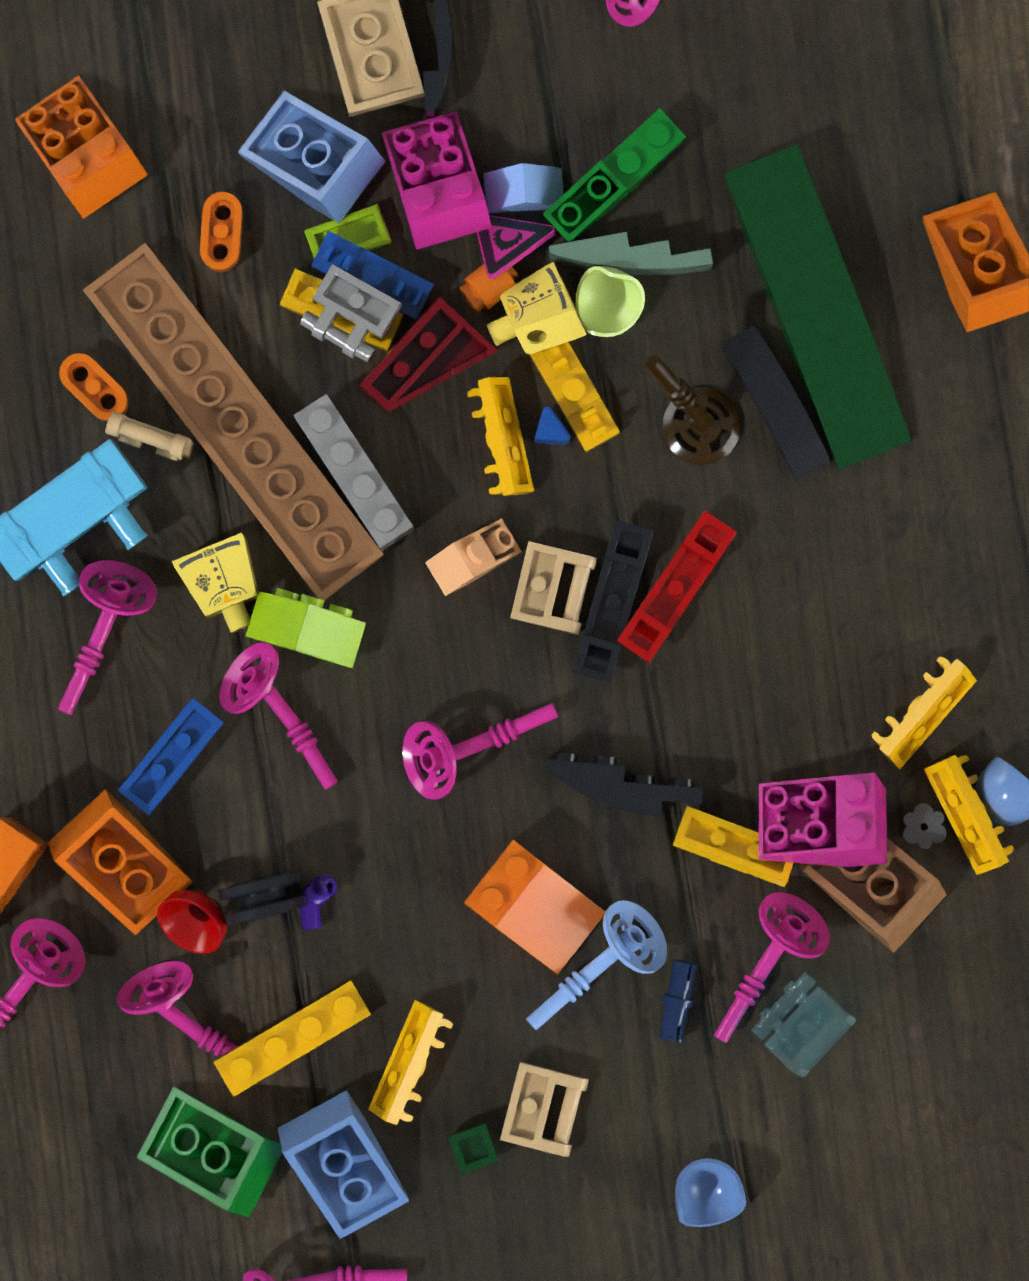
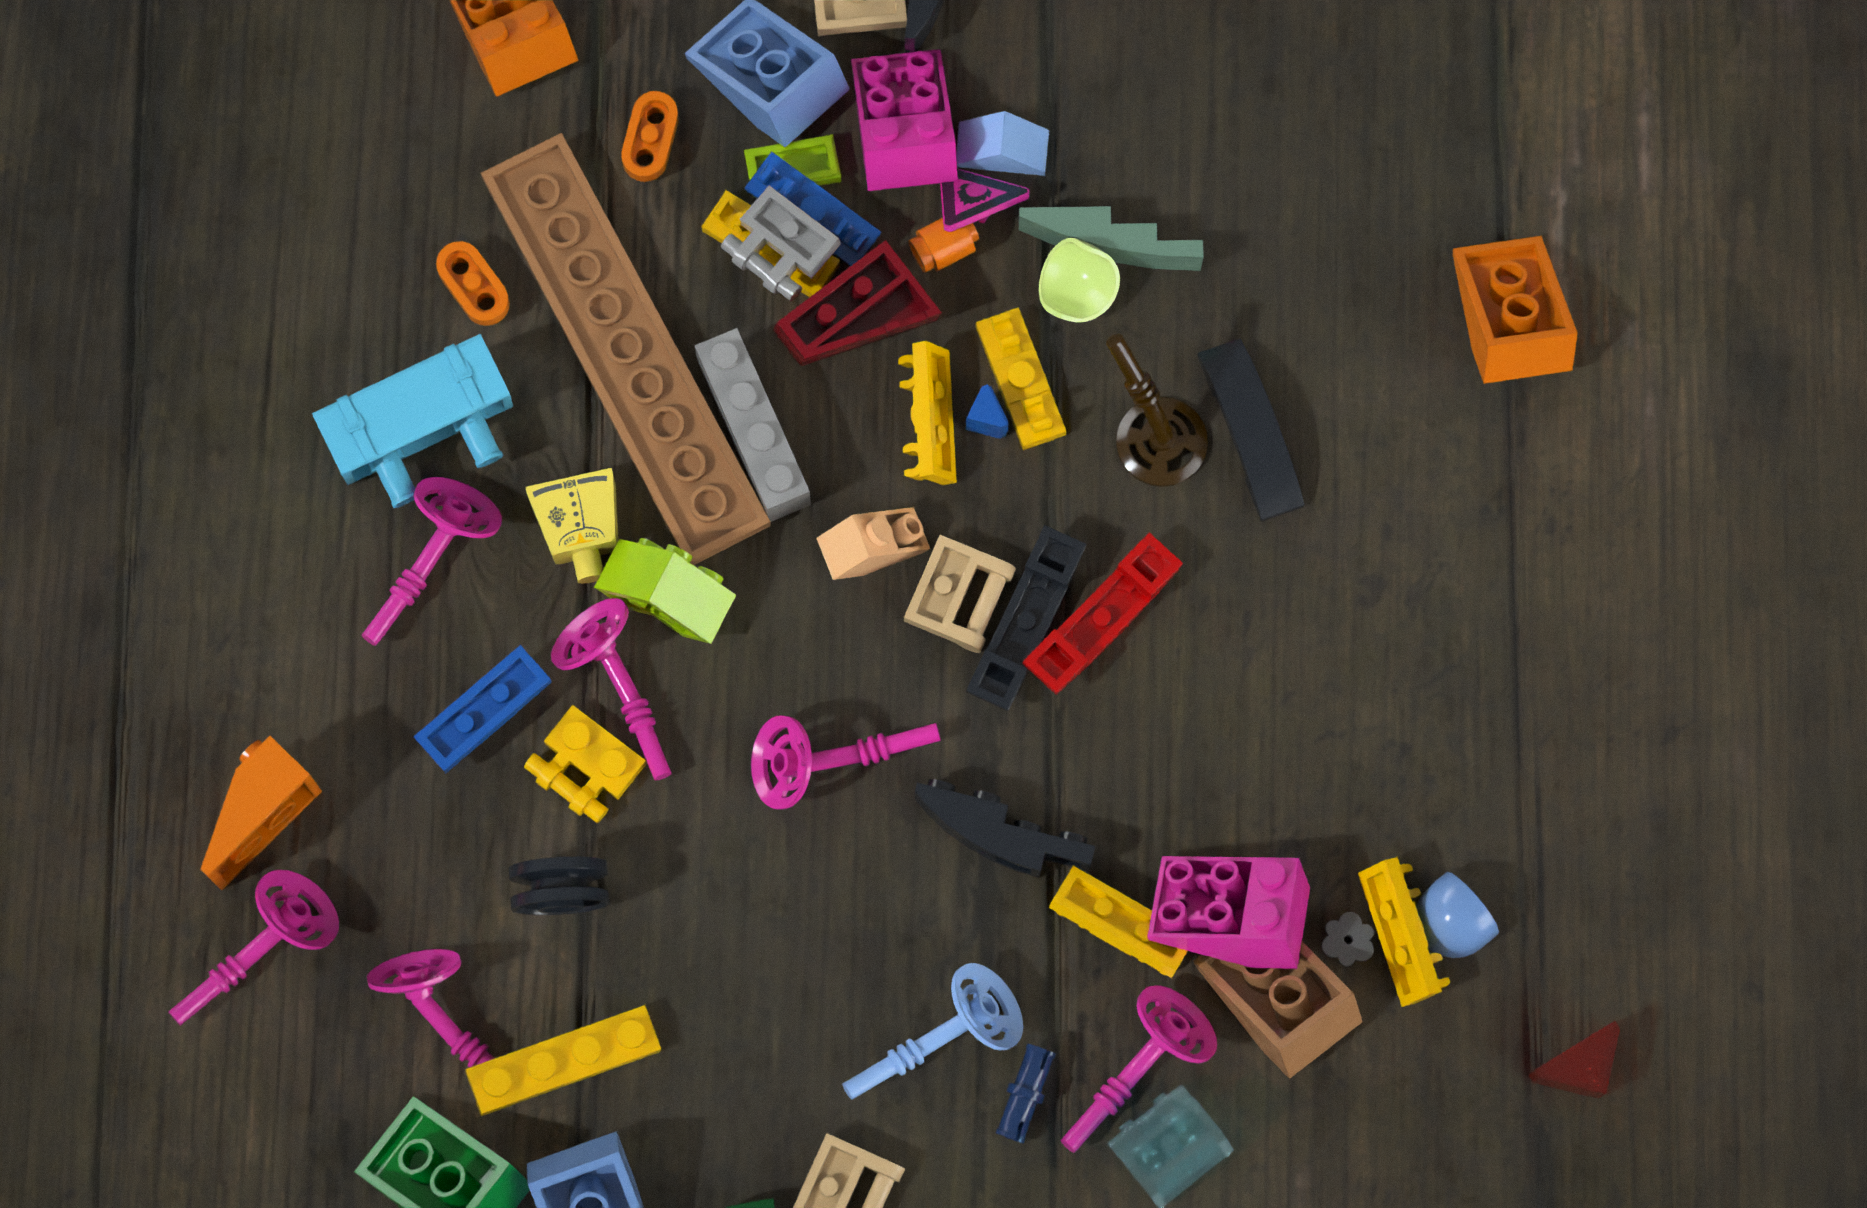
camera: 10 degrees right, 10 degrees down
orange slope [48,789,193,936] -> none
tan plate [105,411,195,462] -> none
red piece [157,890,227,954] -> none
dark purple arm [299,874,338,930] -> none
yellow plate [368,1000,453,1125] -> none
orange slope [464,839,605,975] -> none
light yellow torso [487,262,587,354] -> none
green slope [543,108,687,242] -> none
dark green slope [723,144,911,471] -> none
yellow plate [872,657,977,770] -> none
none -> yellow plate [524,705,647,823]

